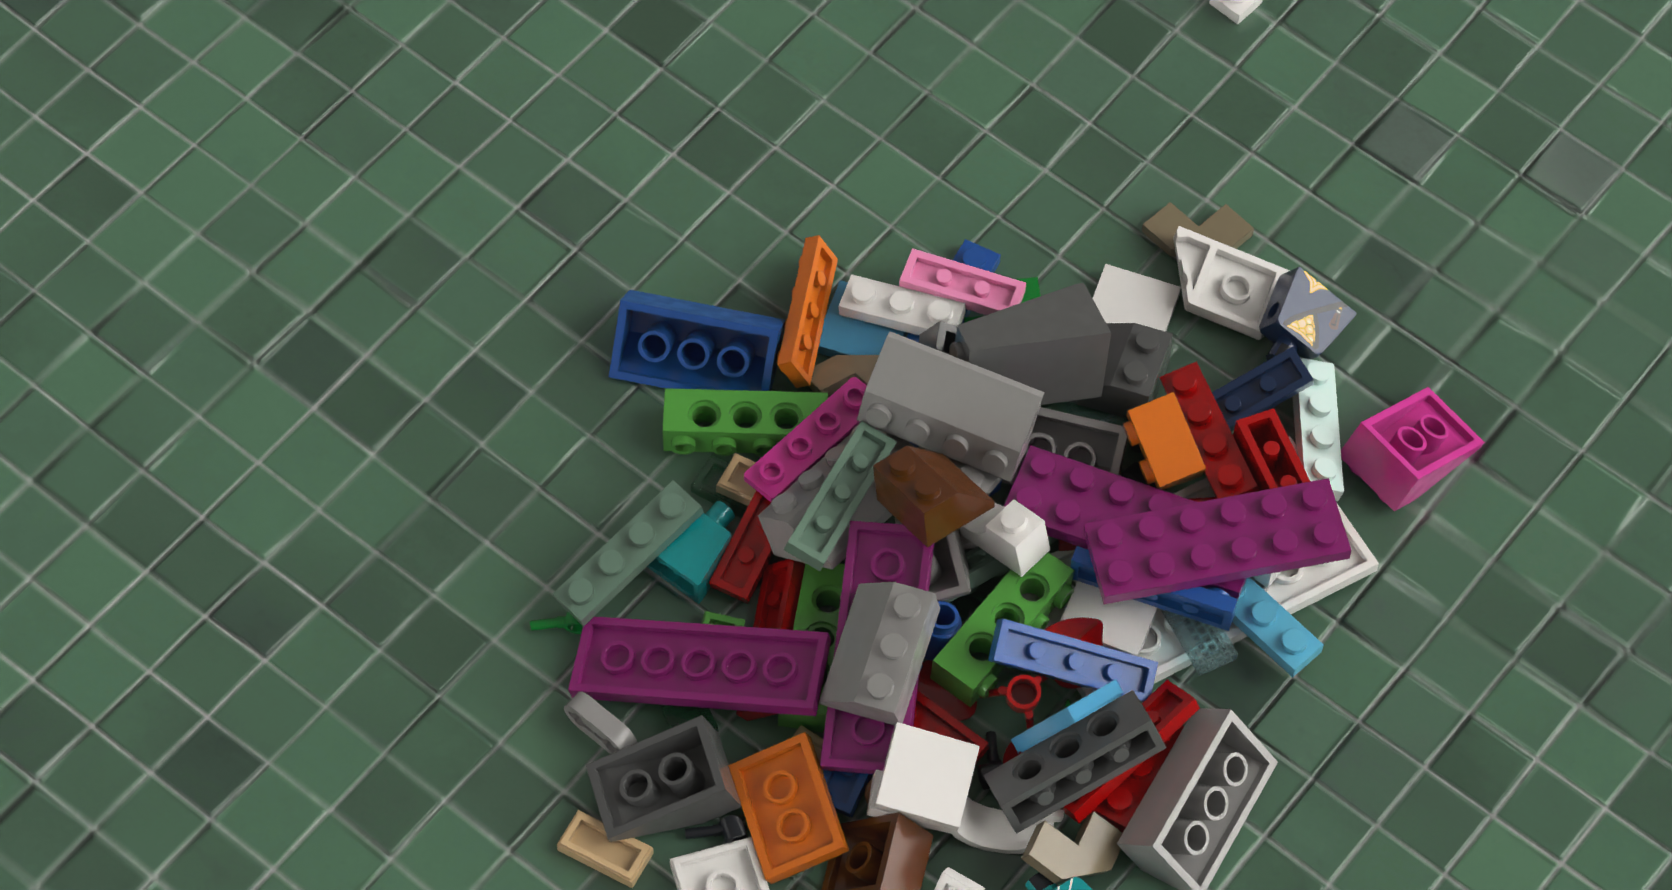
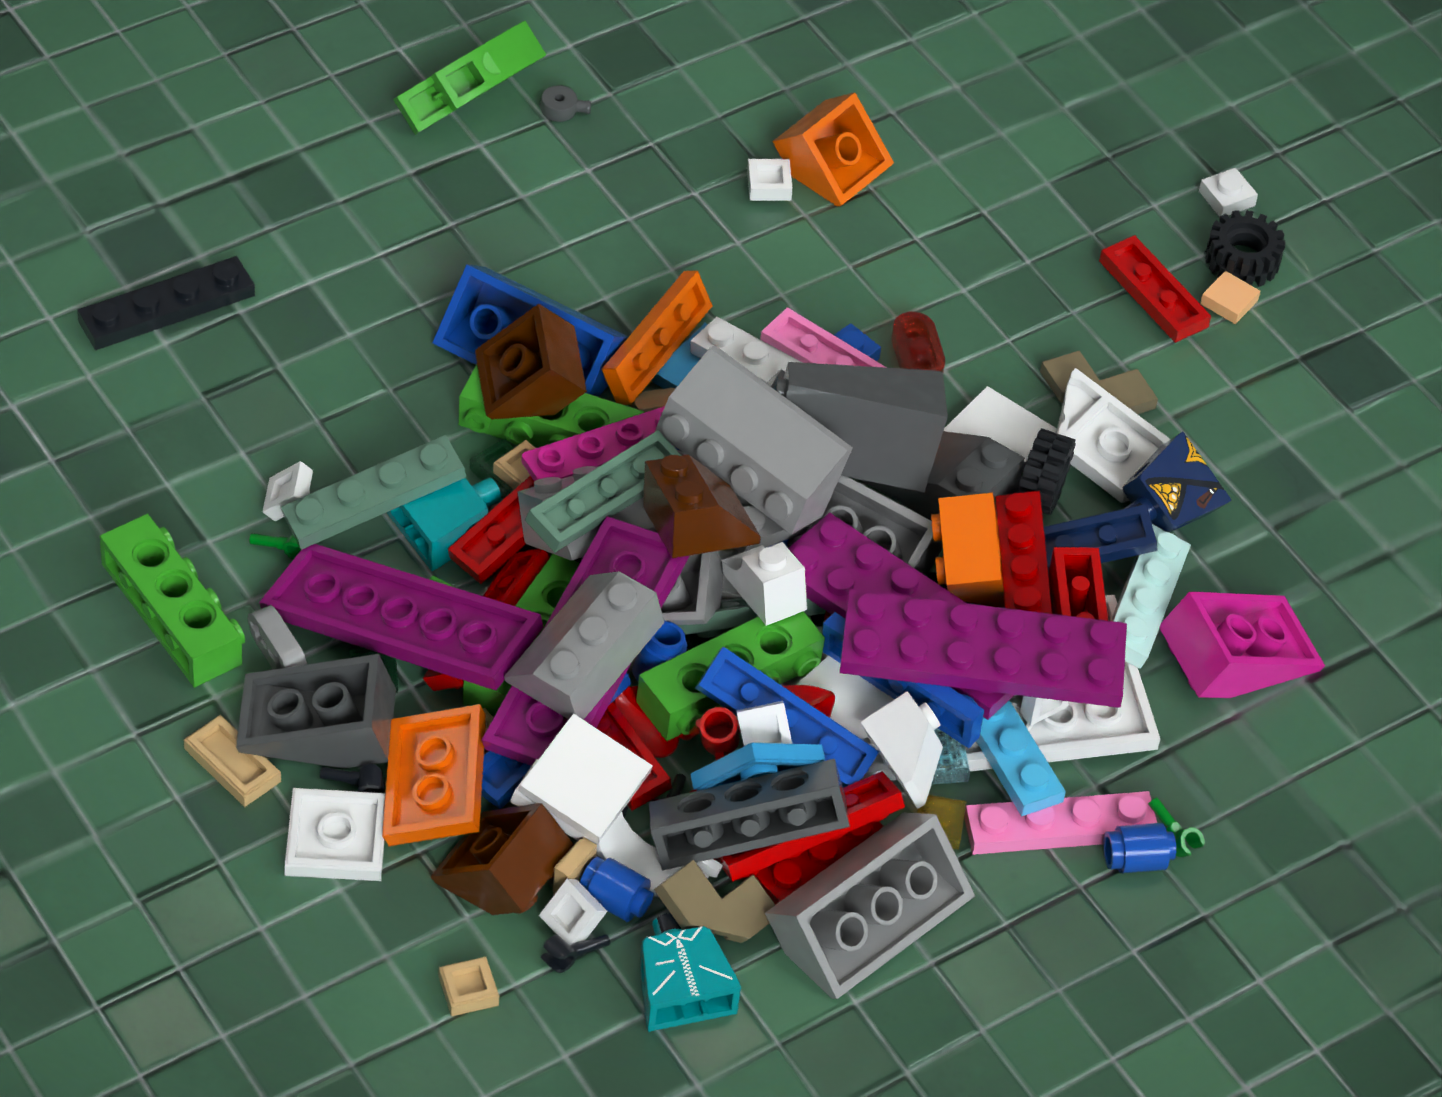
camera: 15 degrees right, 10 degrees down
none -> black plate [77,256,255,350]
none -> bright green brick [100,513,245,688]
none -> white plate [262,461,313,521]
none -> bright green slope [393,20,546,135]
none -> reddish brown slope [475,304,587,420]
none -> dark grey piece [540,85,591,122]
none -> tan tile [553,837,597,896]
none -> blue brick [580,856,654,922]
none -> white plate [737,701,792,746]
none -> white plate [747,159,792,201]
none -> orange slope [772,92,894,206]
none -> white slope [860,691,943,809]
none -> clear red plate [891,312,945,373]
none -> clear yellow plate [917,795,966,850]
none -> bright pink plate [964,791,1157,855]
none -> black tyre [1017,428,1076,515]
none -> red plate [1099,235,1211,343]
none -> blue brick [1103,823,1176,873]
none -> green hand [1148,797,1205,857]
none -> light nougat tile [1200,271,1260,324]
none -> black tyre [1205,210,1286,287]

